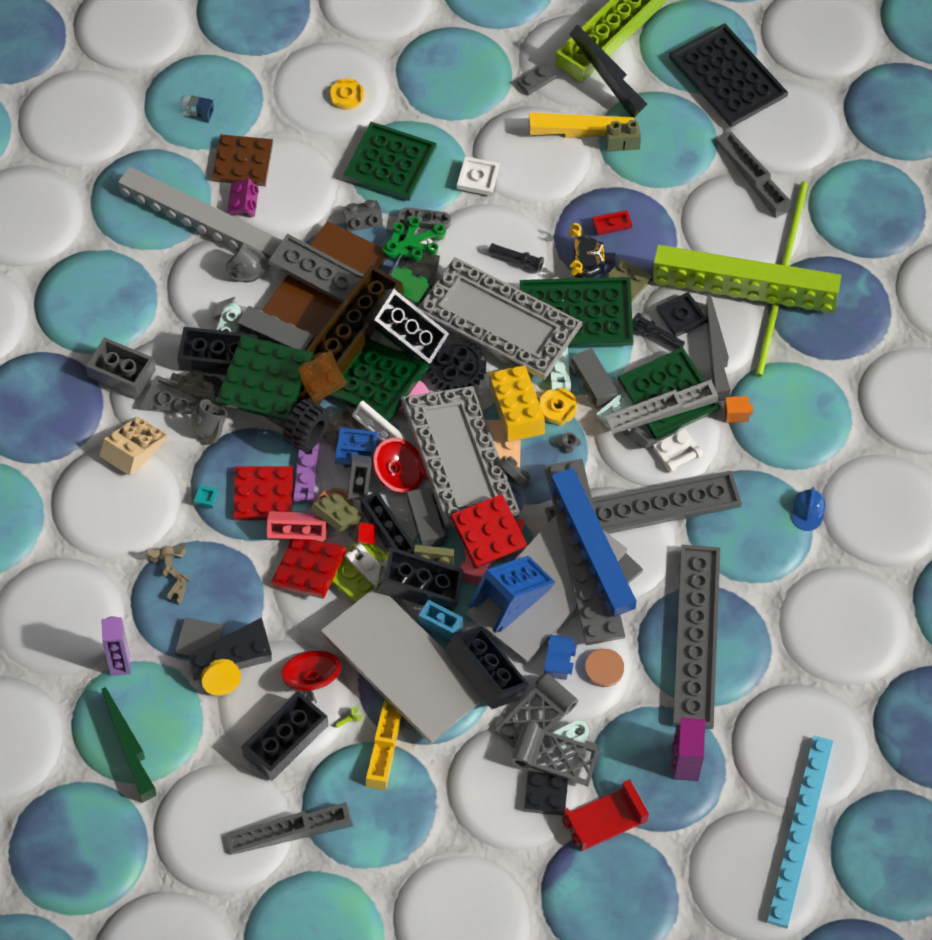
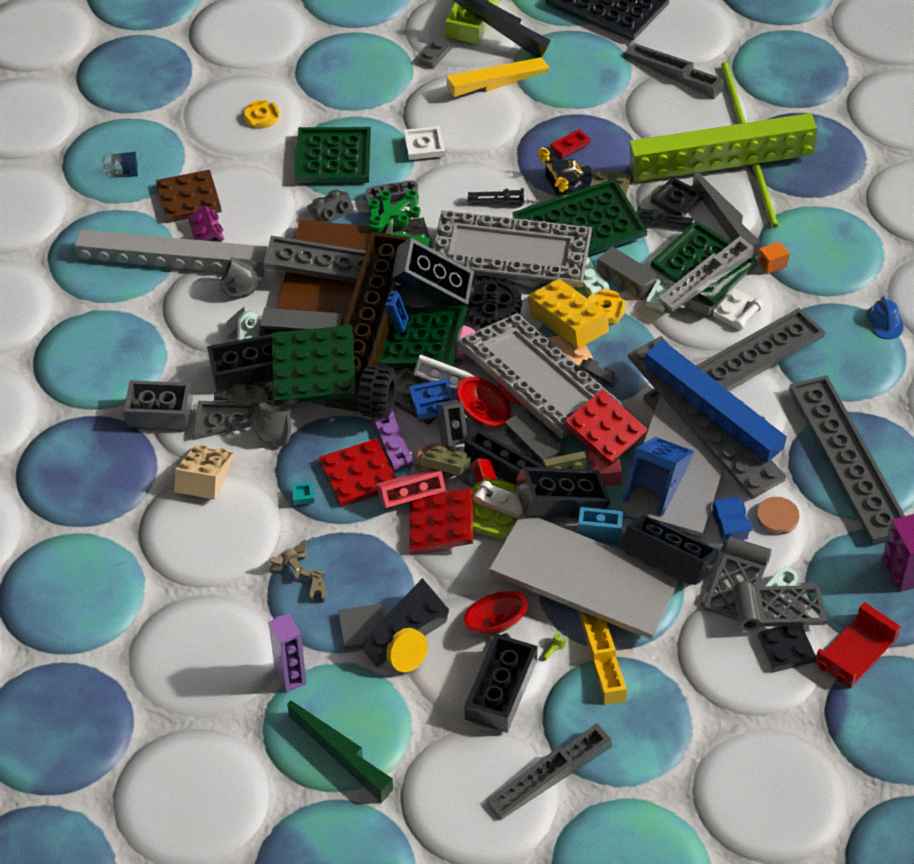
camera: 20 degrees left, 10 degrees down
clear orange bracket [298,351,347,403] -> none
flat silver plate [558,432,581,453] -> none
olive hips [605,119,641,152] -> none
none -> blue tile [386,291,409,333]

